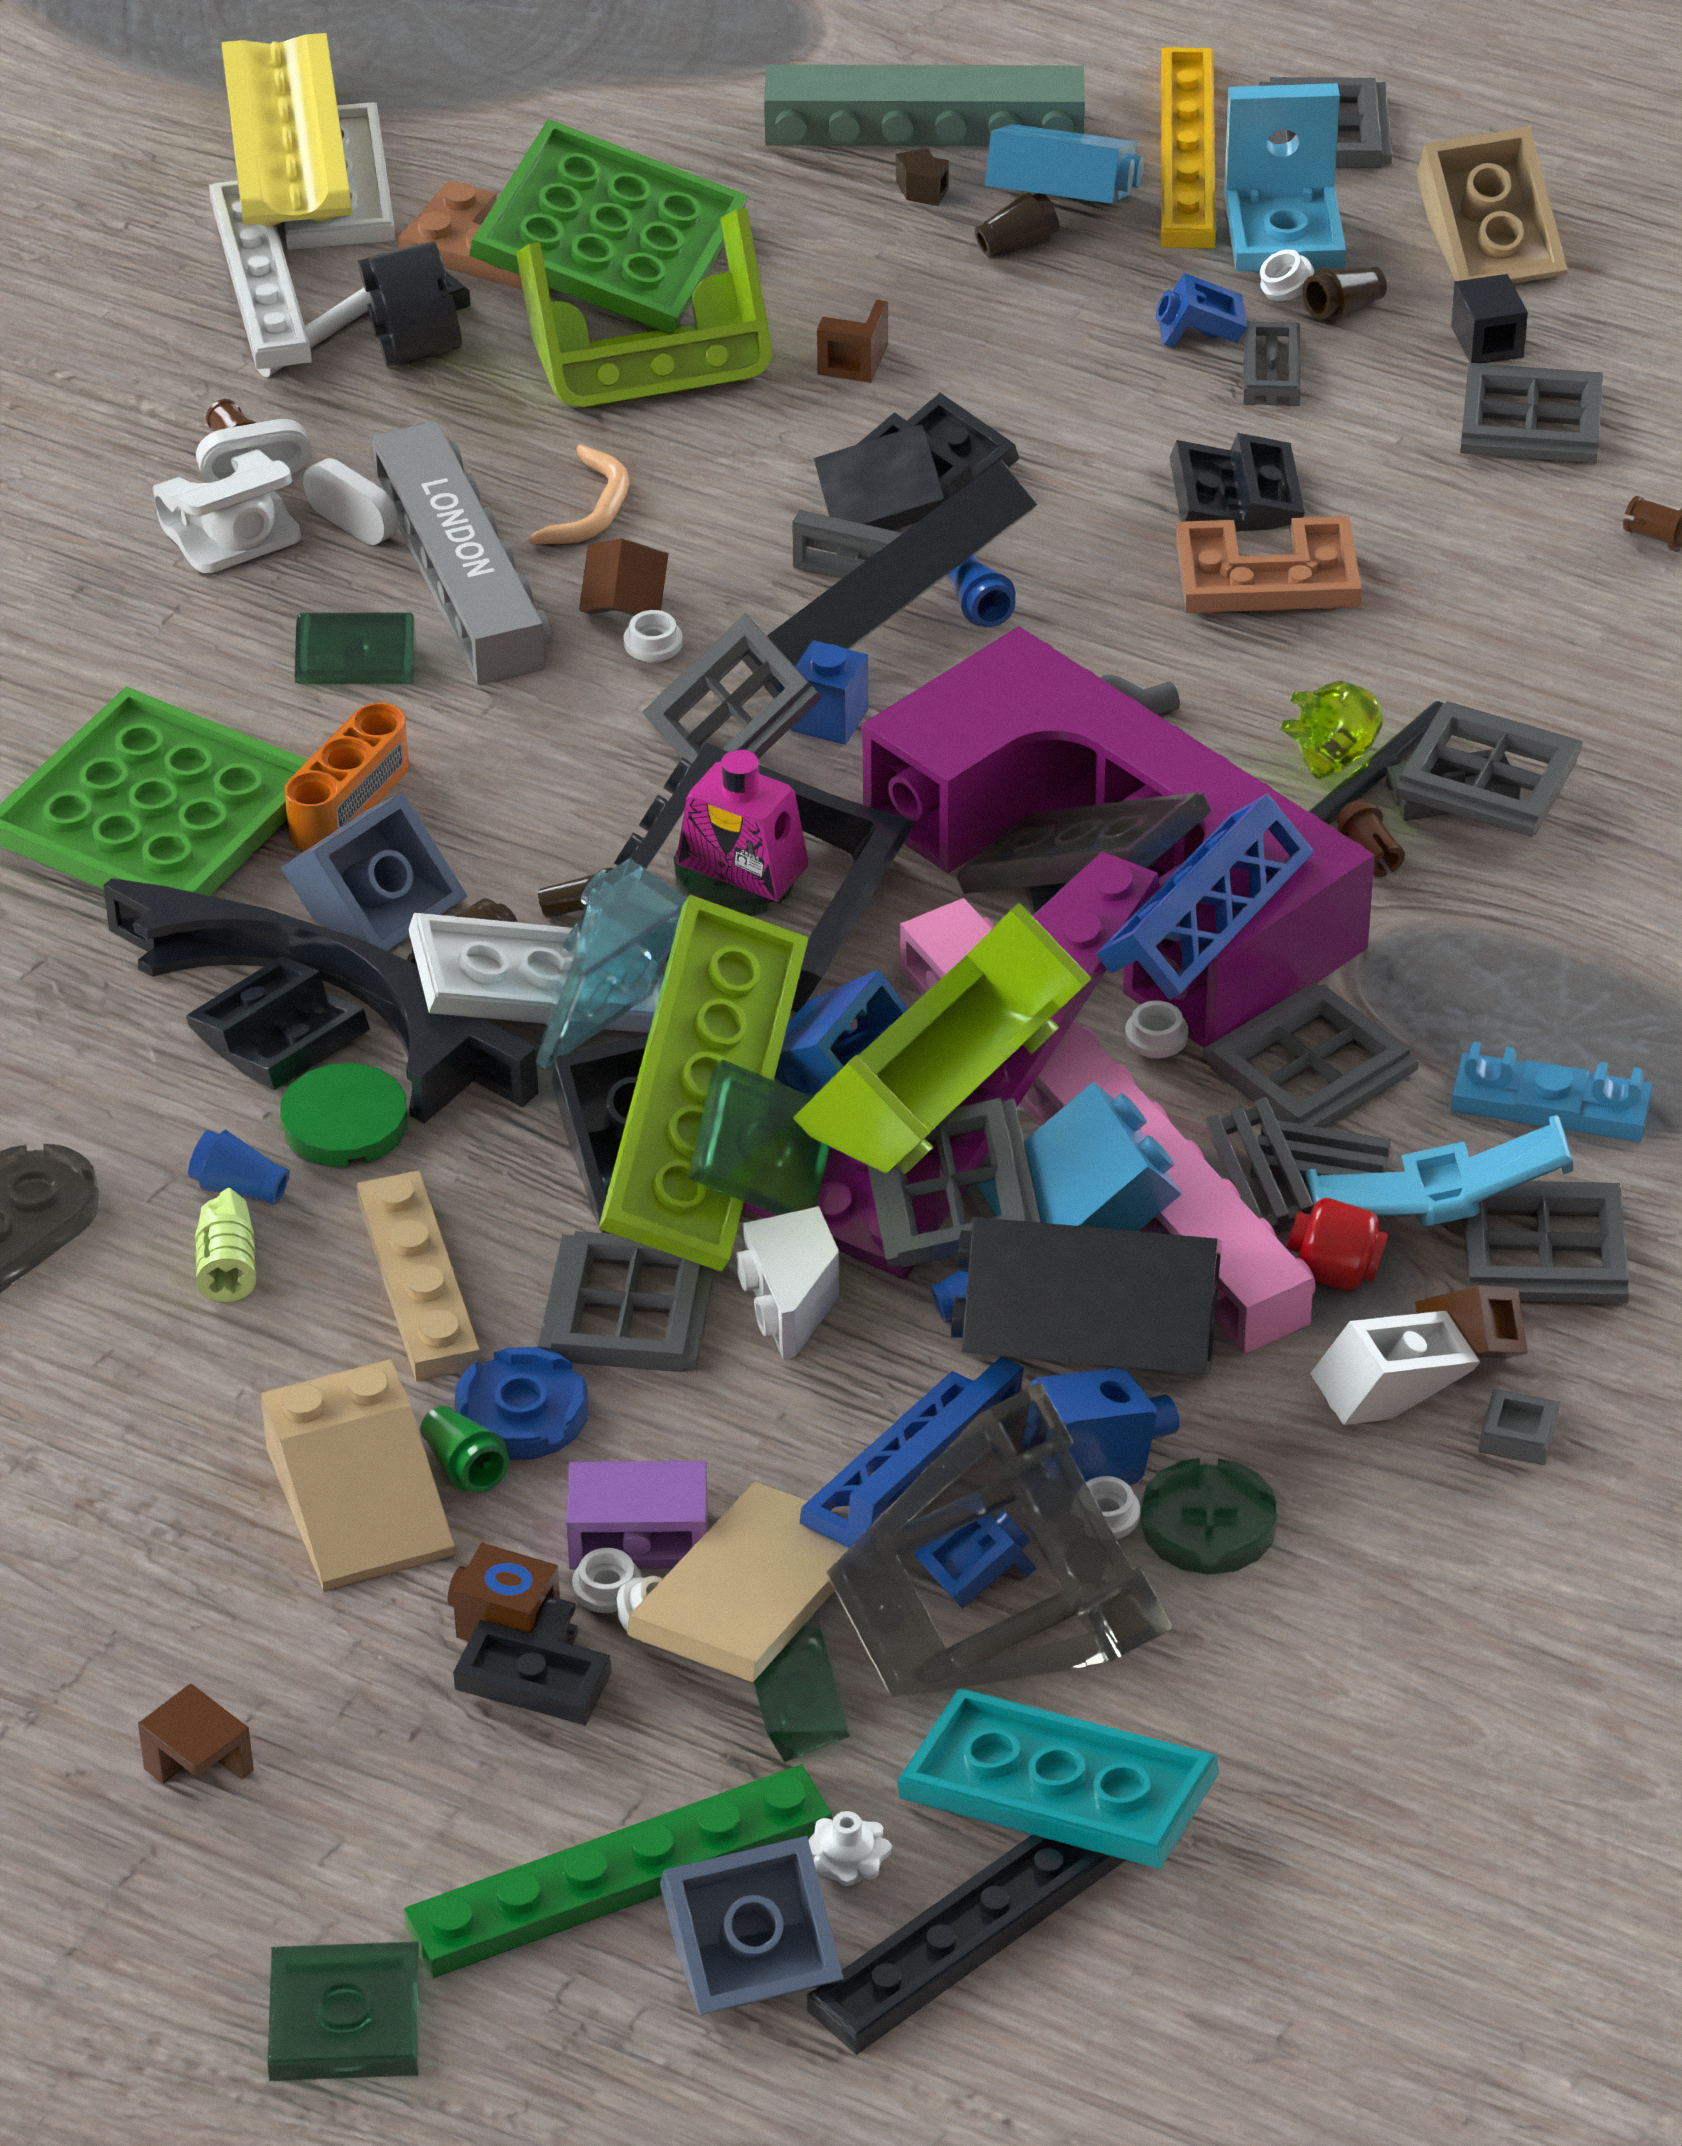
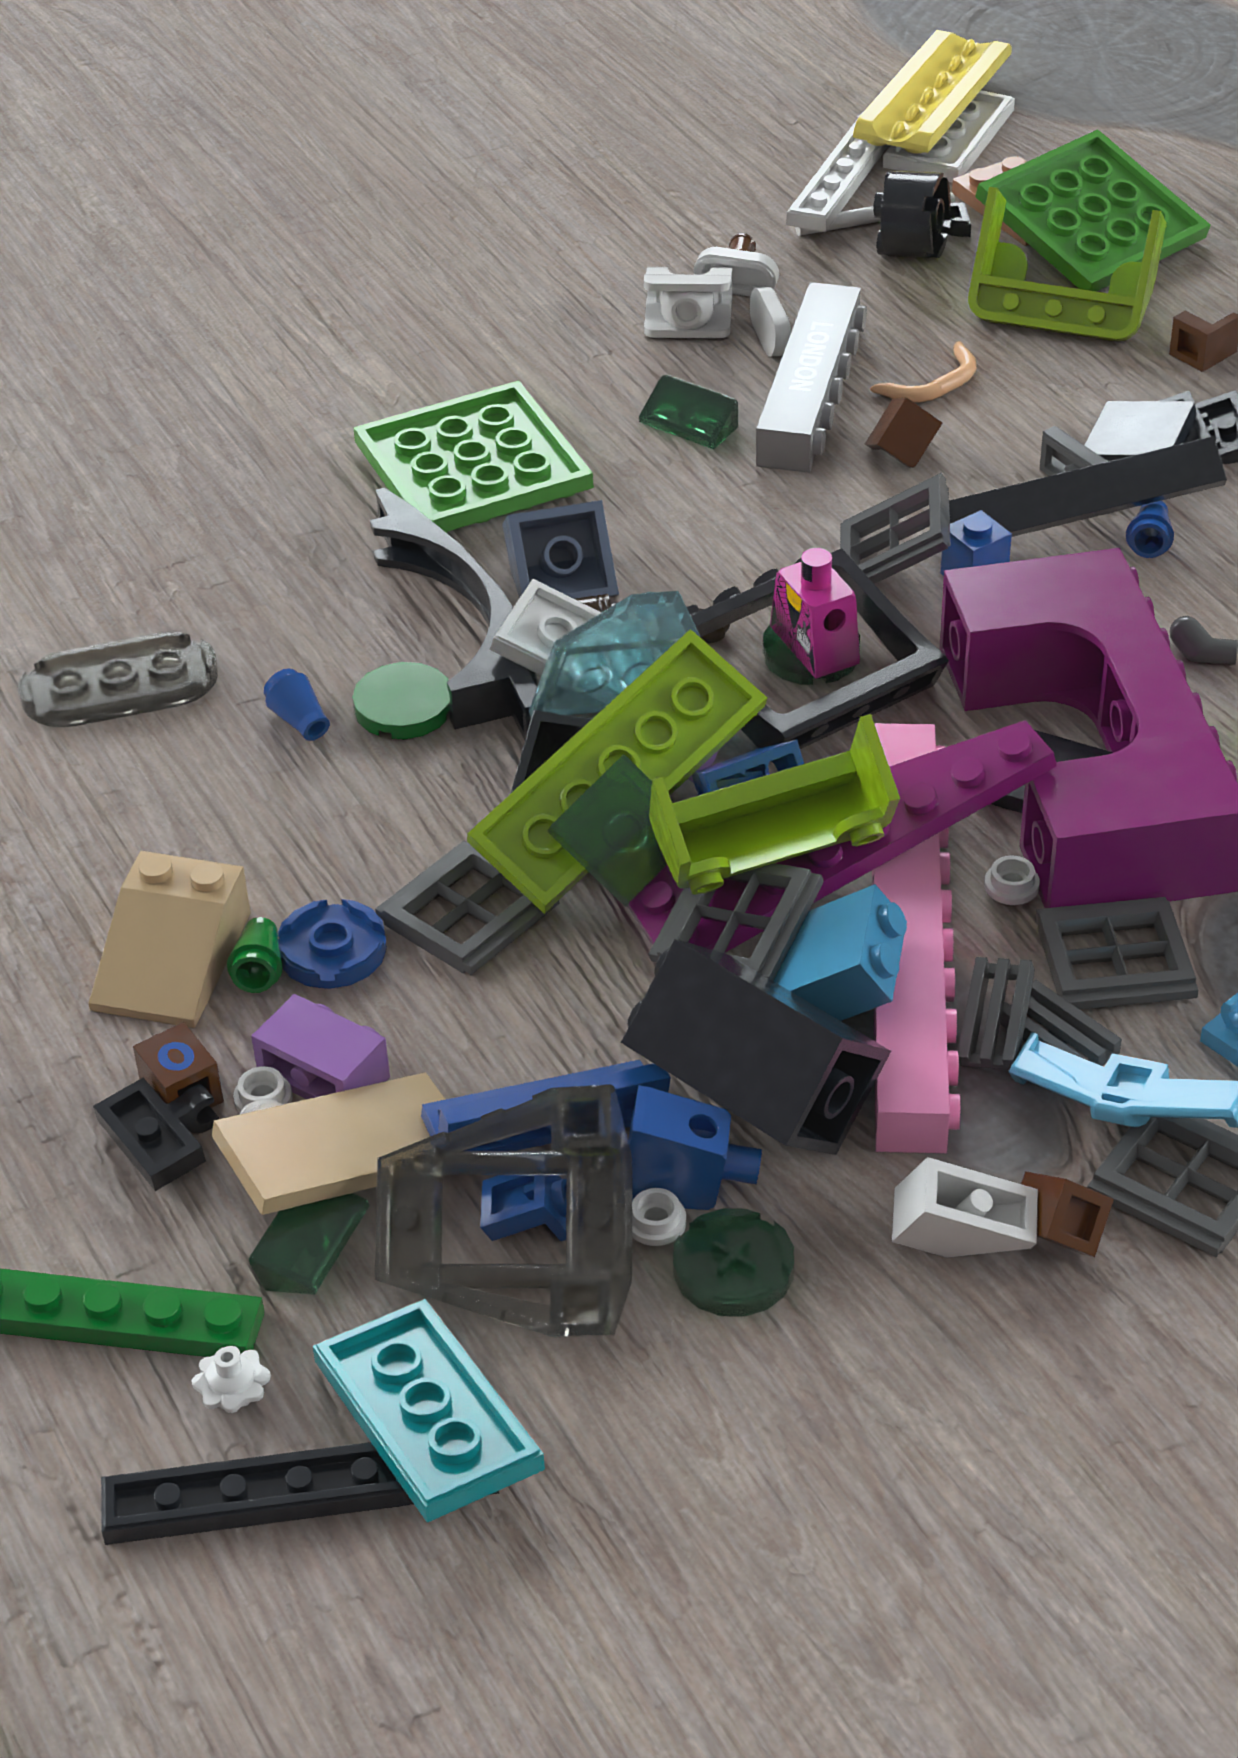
camera: 35 degrees right, 0 degrees up
black slope [186,956,370,1090] -> none
yellowish green hinge [195,1188,256,1302] -> none
orange beam [285,703,409,851] -> none
tan plate [357,1170,481,1381] -> none
white plate [624,610,683,664] -> none
sand blue slope [660,1836,844,2016] -> none
white slope [735,1206,839,1360] -> none
clear smoke tile [955,792,1212,894] -> none
blue fence [1096,793,1314,1000] -> none
red head [1286,1198,1388,1292] -> none
dark grey tile [1479,1389,1560,1465] -> none

